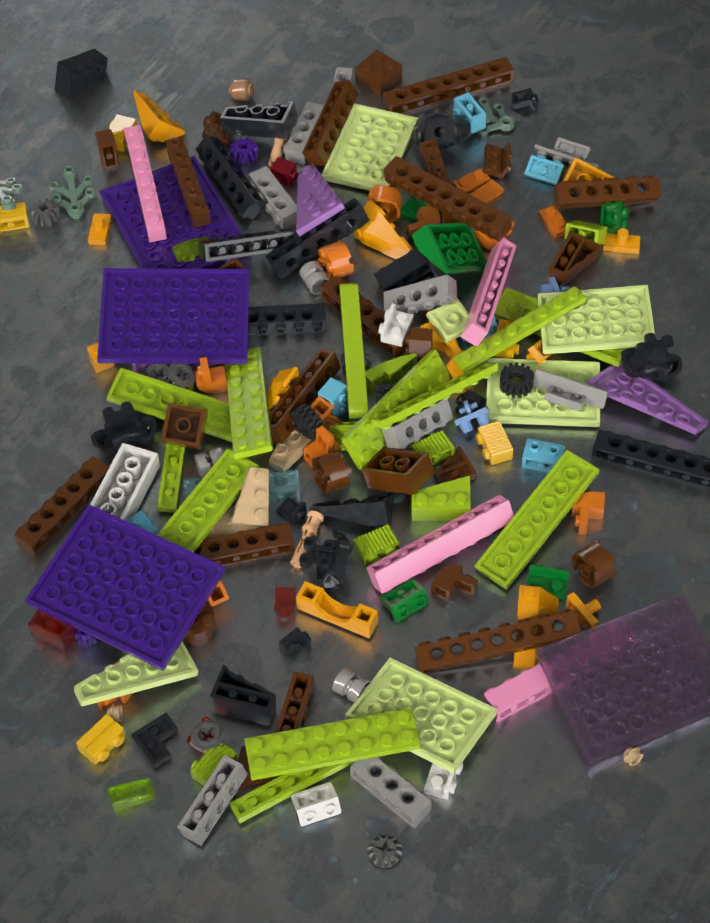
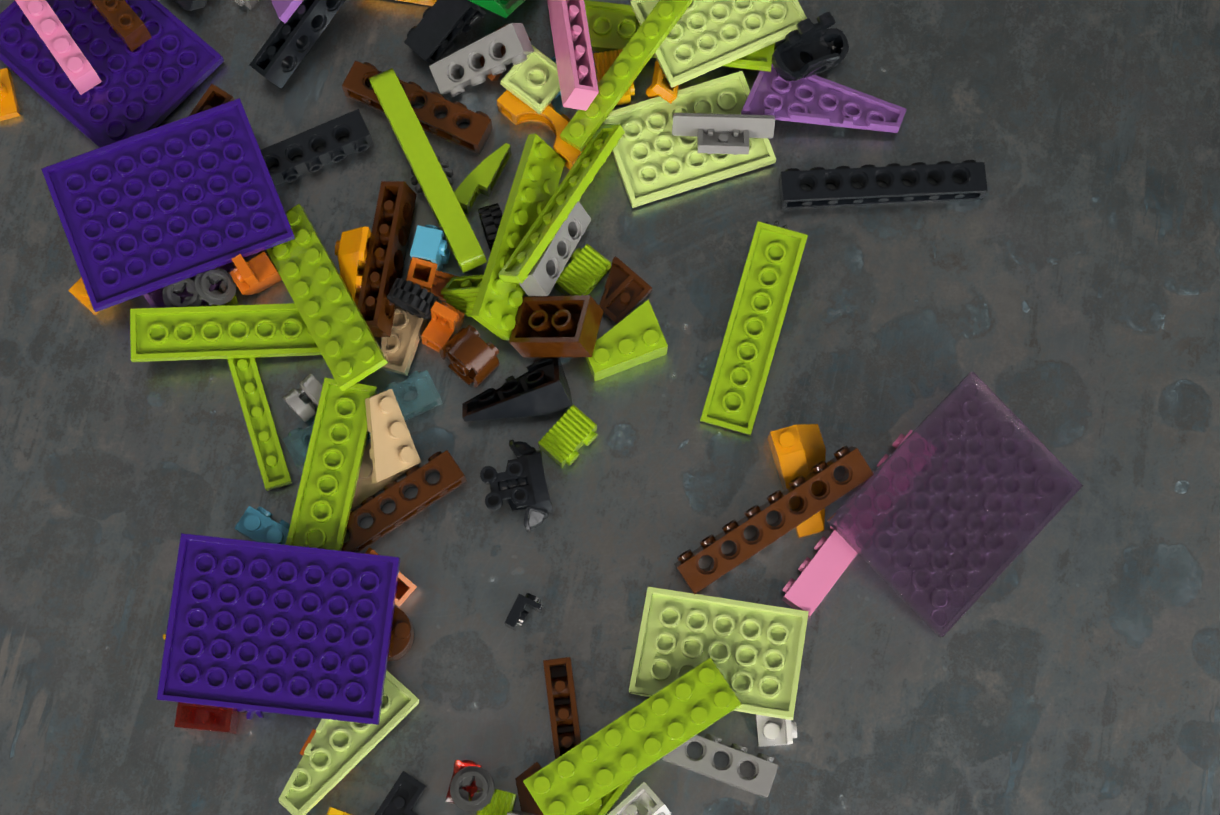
camera: 25 degrees left, 20 degrees up
reddish brown brick [14,456,109,557] -> none
white brick [90,443,160,520] -> none
black piece [91,401,157,457] -> none
tan plate [107,703,123,722] -> none
reddish brown brick [161,403,208,450] -> none
clear neon green slope [172,237,208,262] -> none
black brick [198,227,298,262] -> none
black wedge [210,665,276,726] -> none
clear red bracket [274,587,296,616] -> none
black bracket [276,497,307,526] -> none
light nougat pin [290,511,324,568] -> none
light orange arch [296,581,378,639] -> none
light grey wheel [299,261,330,295] -> none
orange brick [318,240,354,279] -> none
light grey wheel [332,667,371,703] -> none
bright pink brick [366,495,514,593] -> none
white bracket [378,303,413,347] -> none
green bracket [379,578,429,622] -> none
reddish brown brick [405,327,433,363] -> none
reddish brown brick [431,565,478,601] -> none
medium blue hips [454,400,490,434] -> none
black bracket [455,389,487,412] -> none
yellow brick [475,421,513,466] -> none
black tyre [500,362,534,398] -> none
medium azure brick [522,438,565,473] -> none
green bracket [526,565,569,602] -> none
light orange tile [566,592,601,635] -> none
orange brick [571,492,605,535] -> none
reddish brown brick [571,540,617,588] -> none
tan plate [623,746,643,766] -> none

